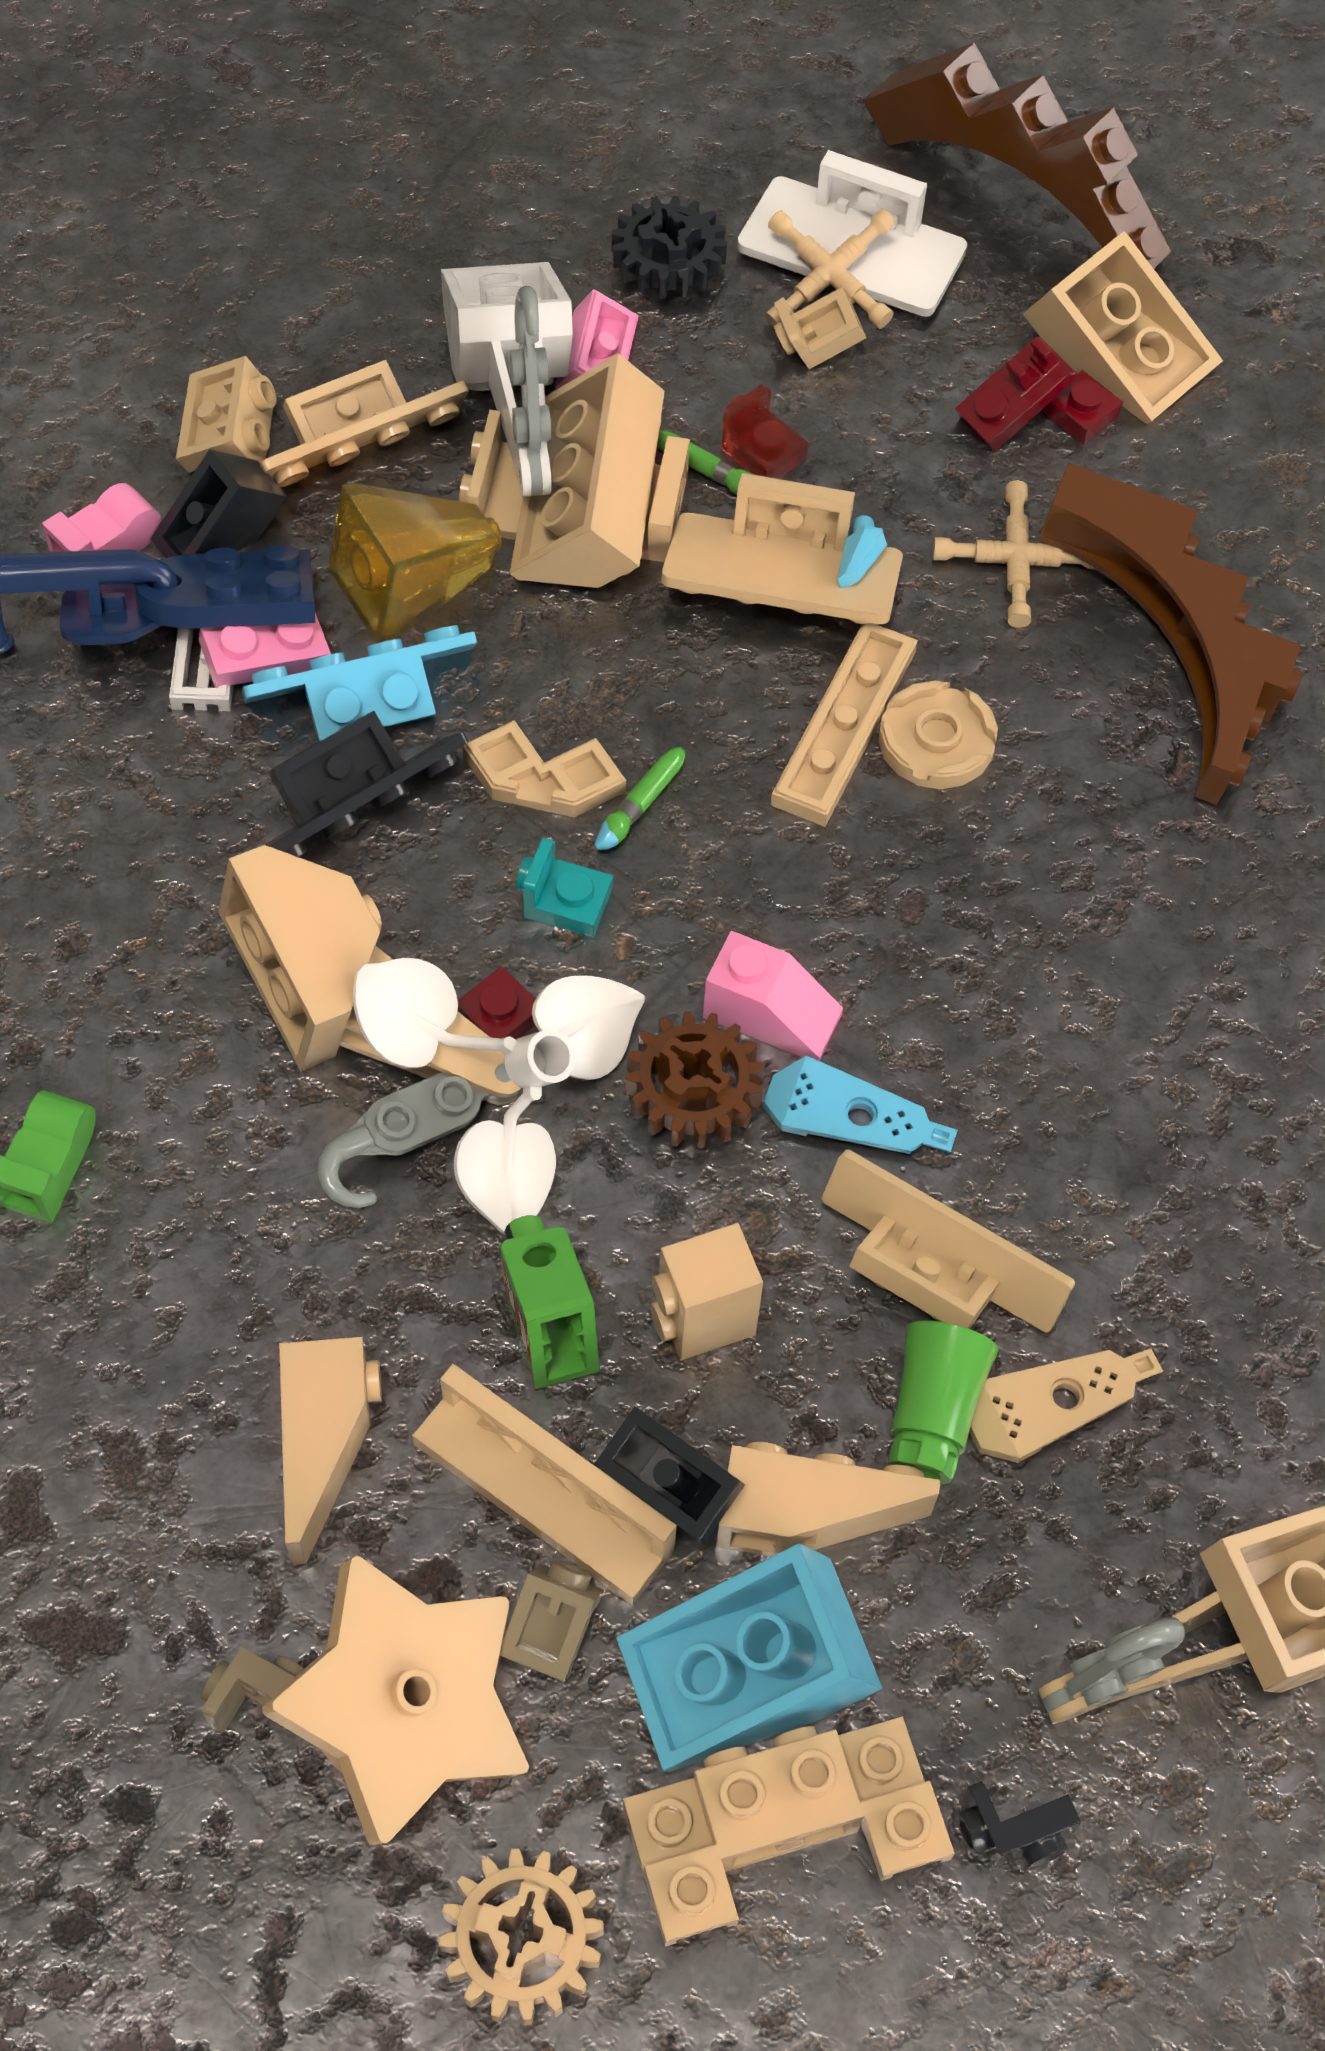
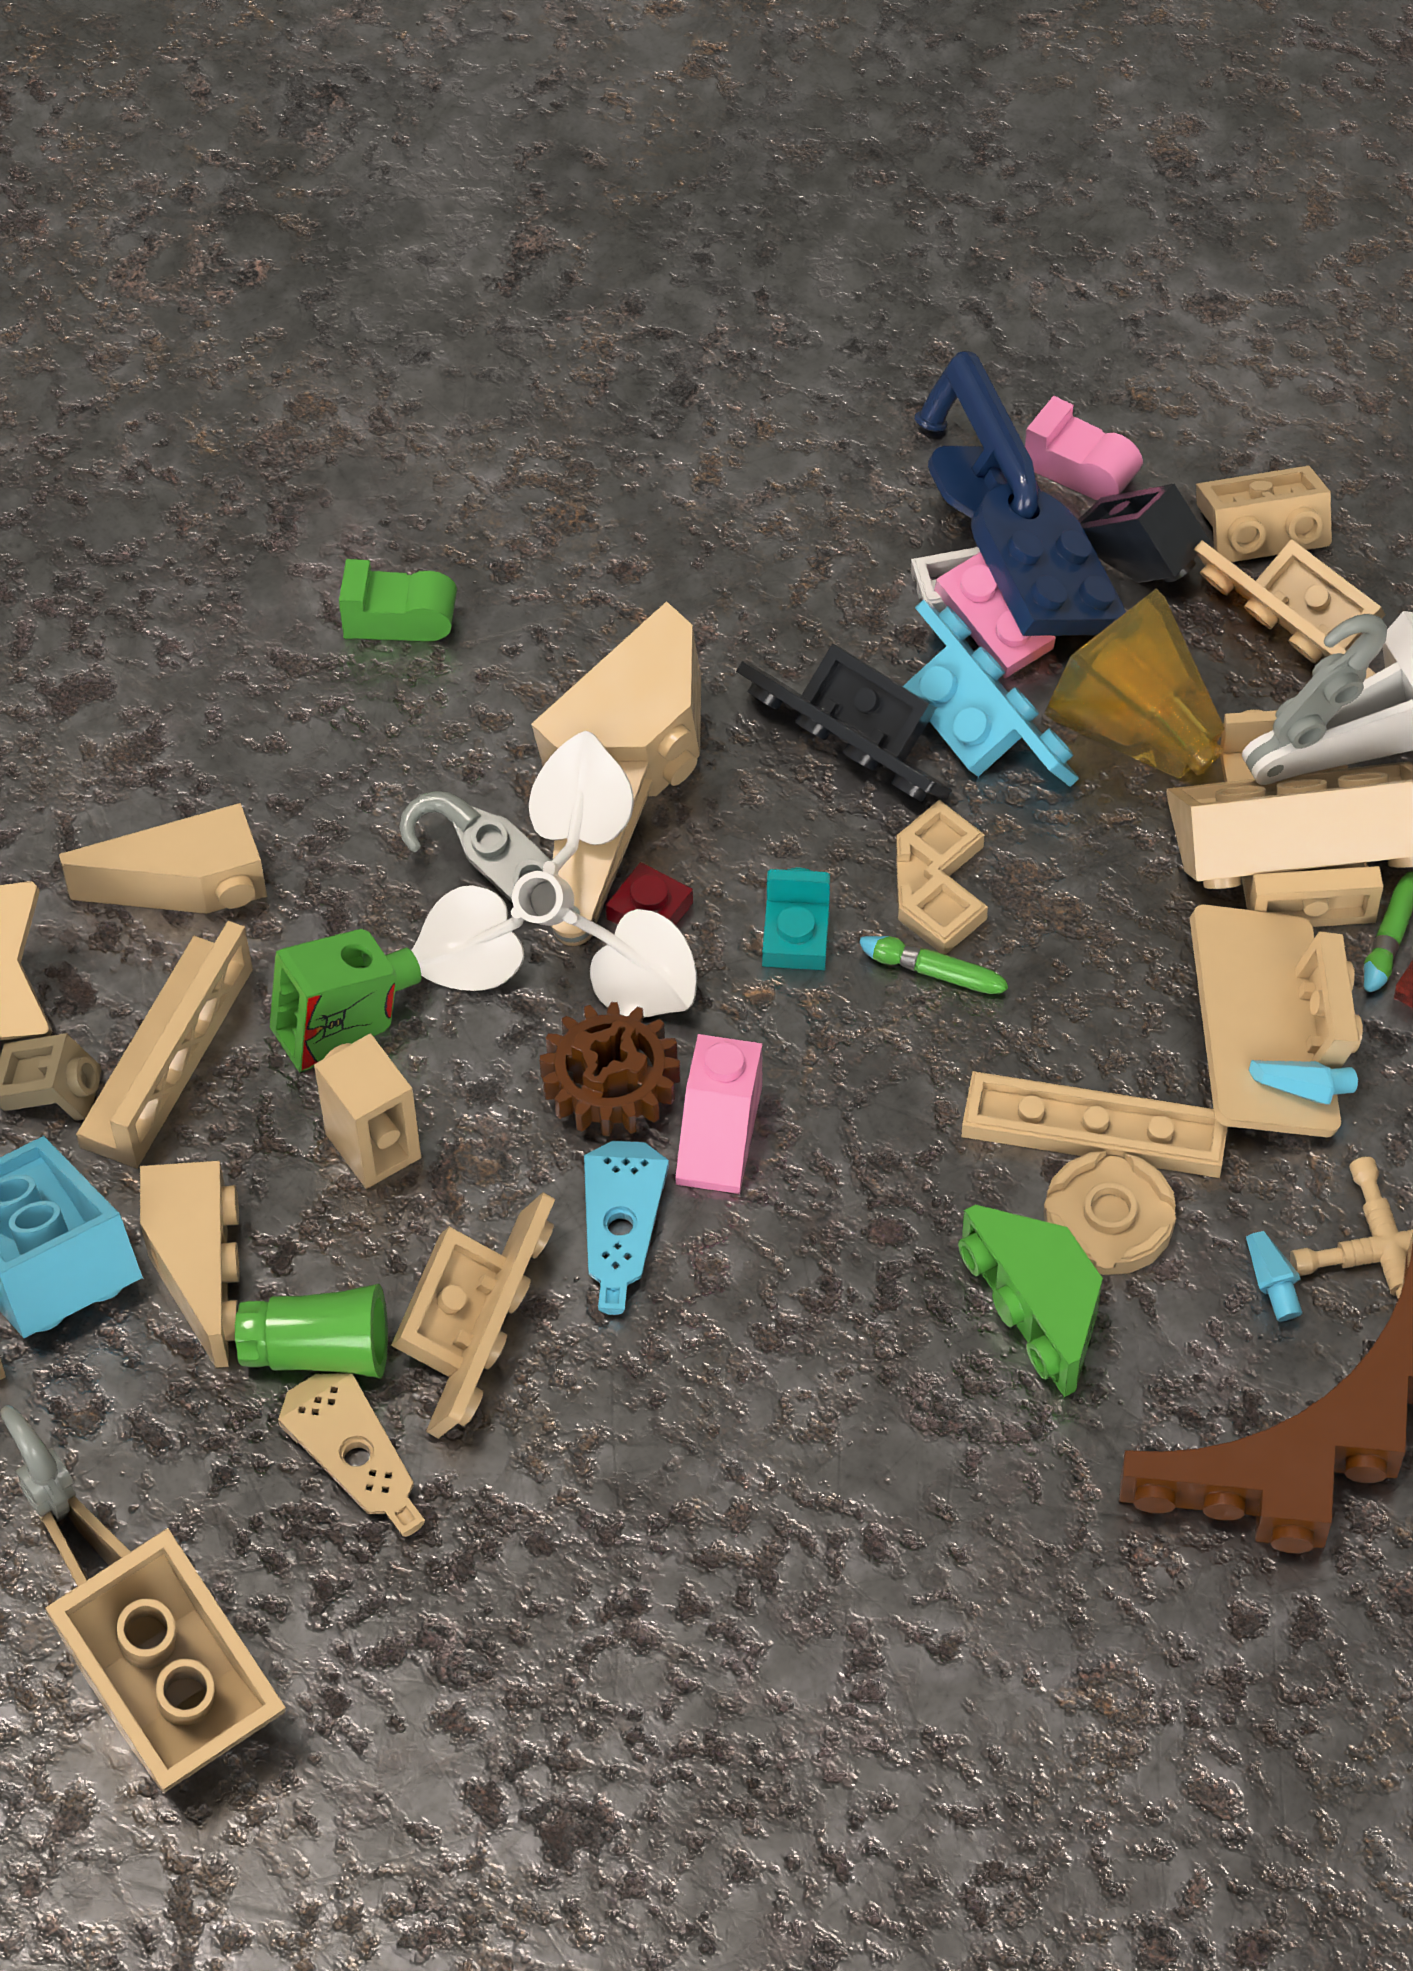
camera: 80 degrees right, 5 degrees down
black slope [594,1406,745,1544] -> none
none -> bright green slope [958,1205,1103,1397]
none -> medium azure bar [1246,1231,1303,1322]

